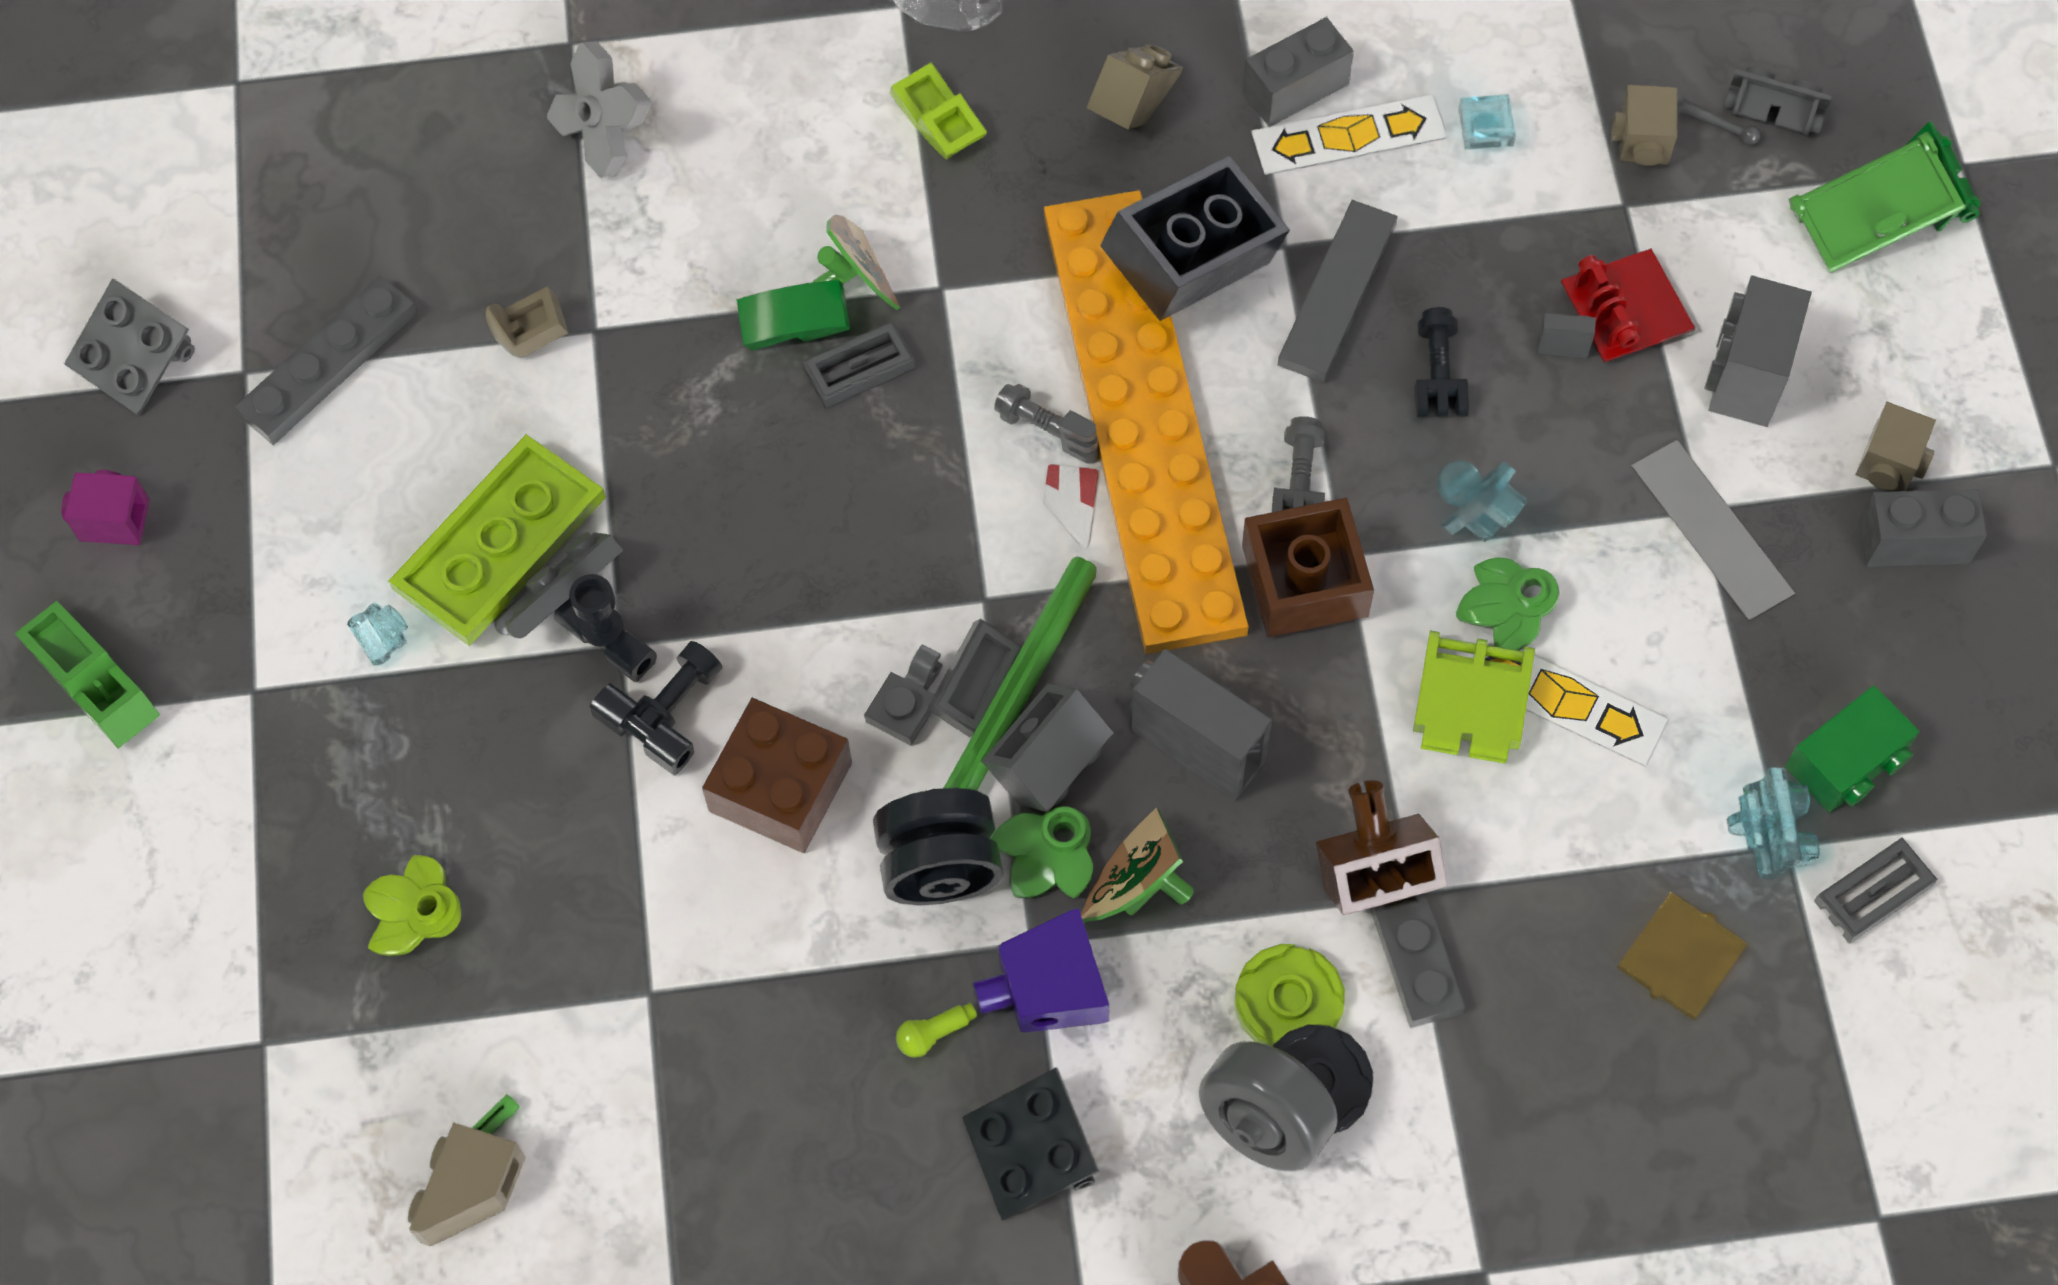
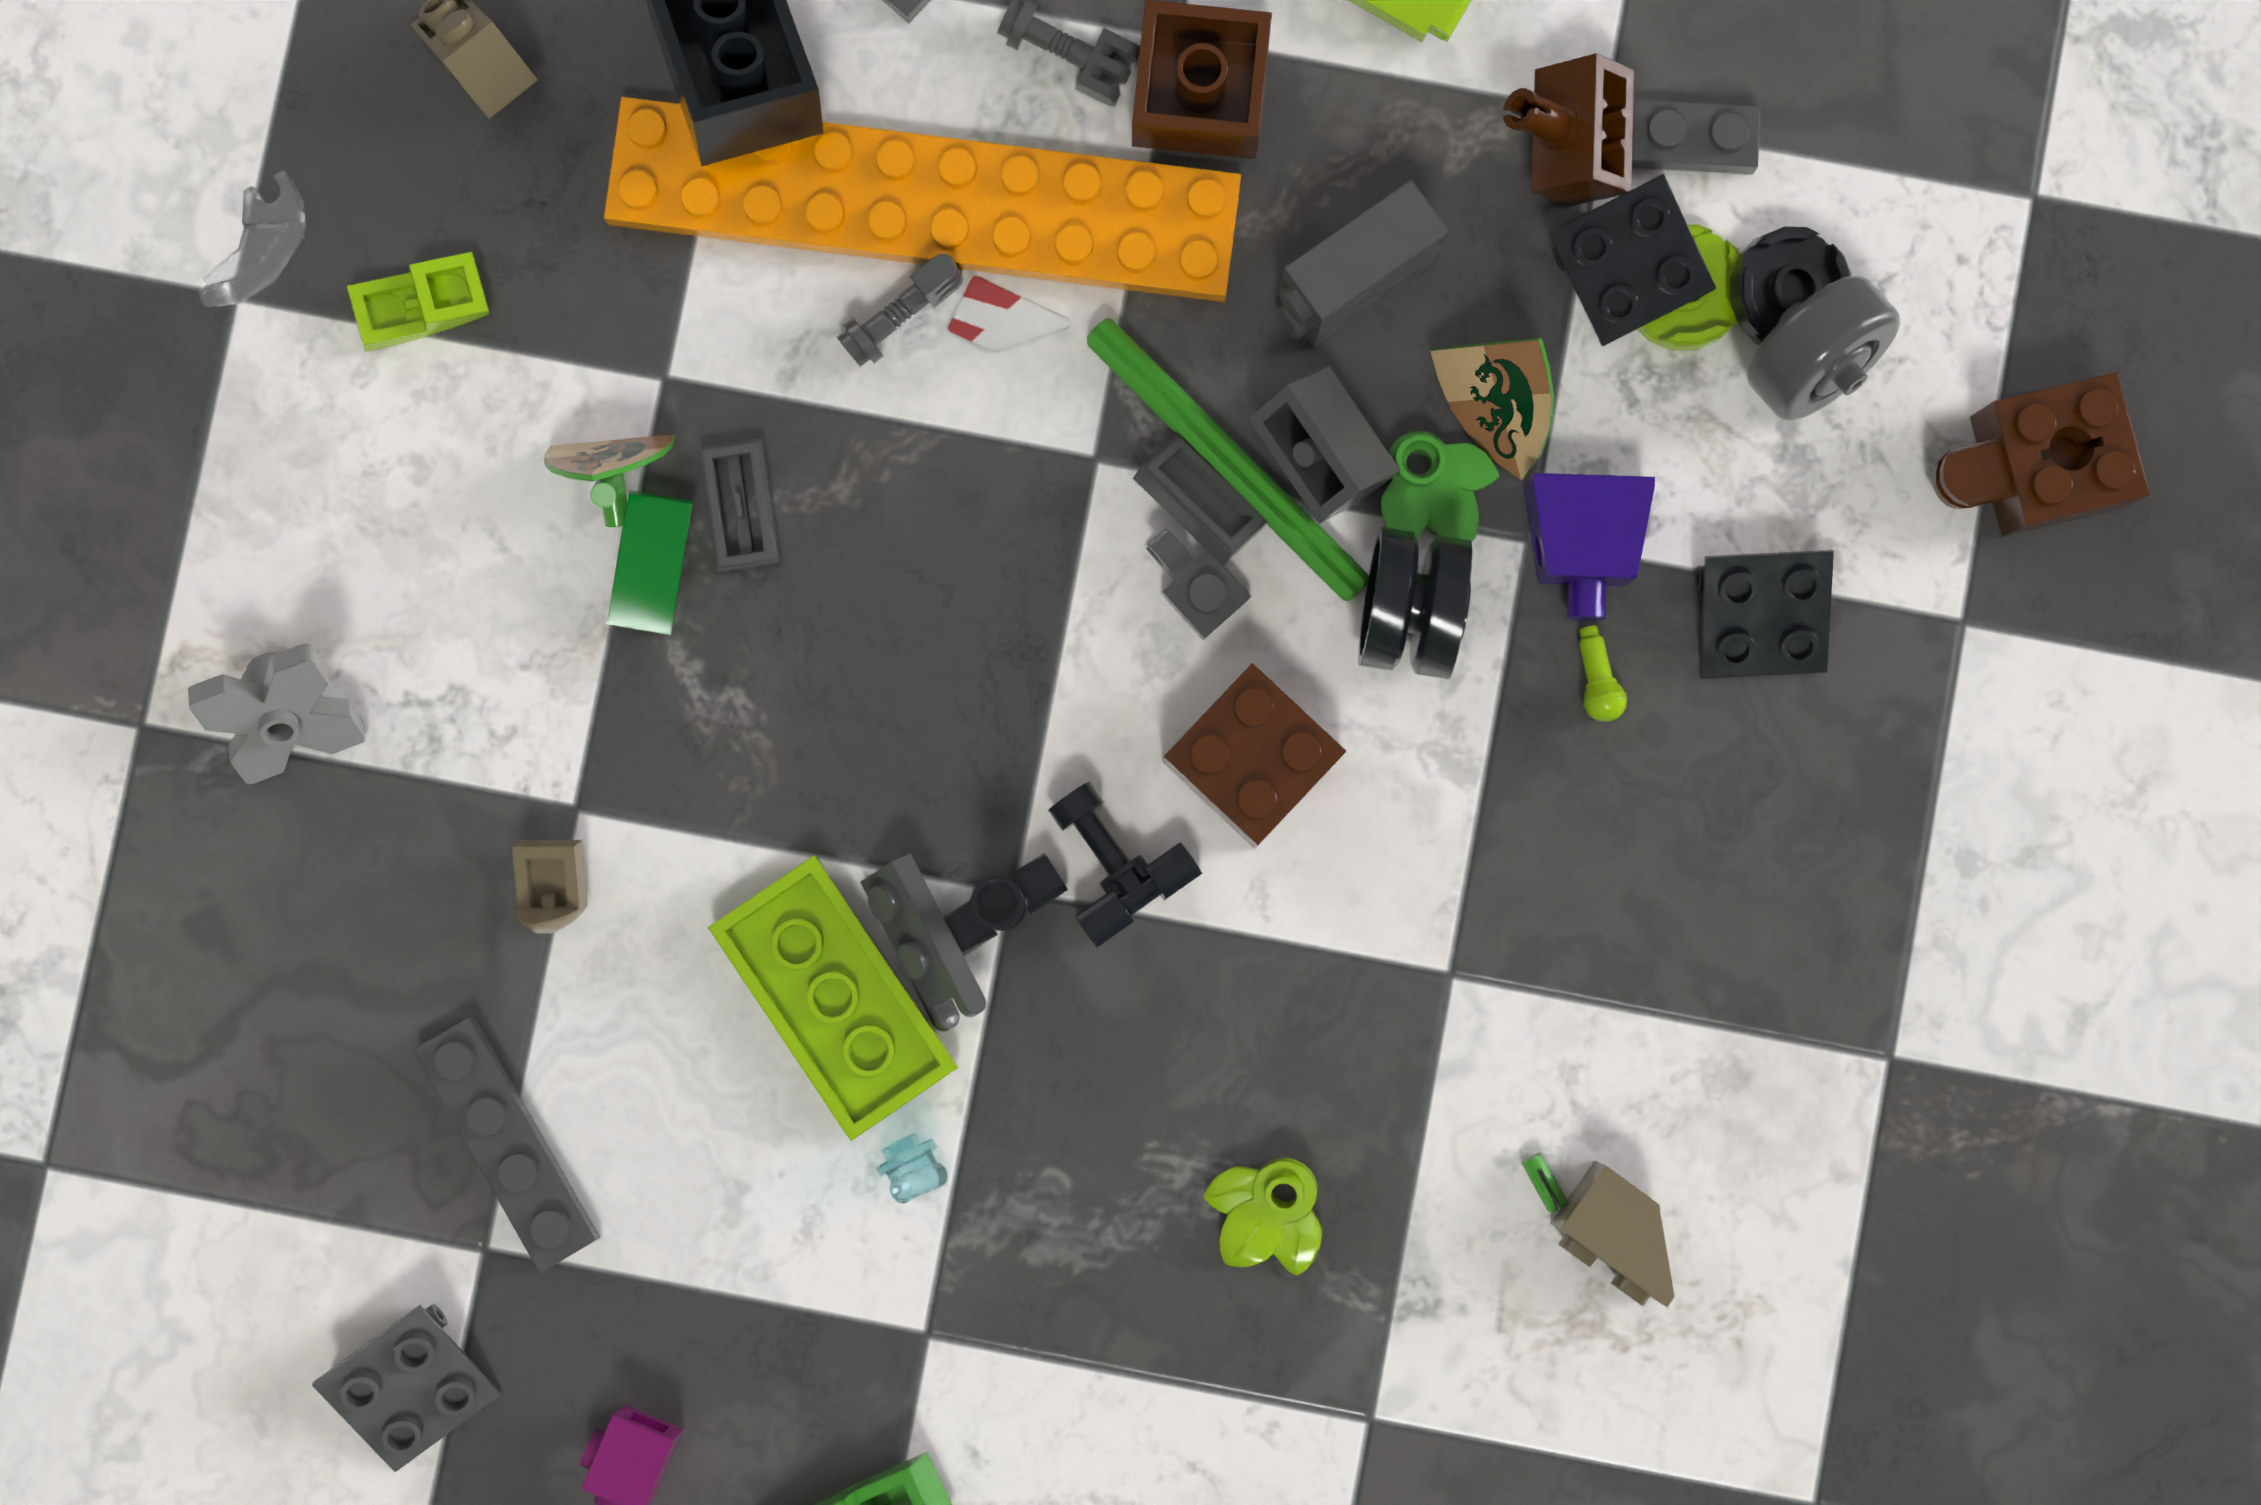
camera: 75 degrees left, 20 degrees up
none -> black hinge [1548,174,1717,347]

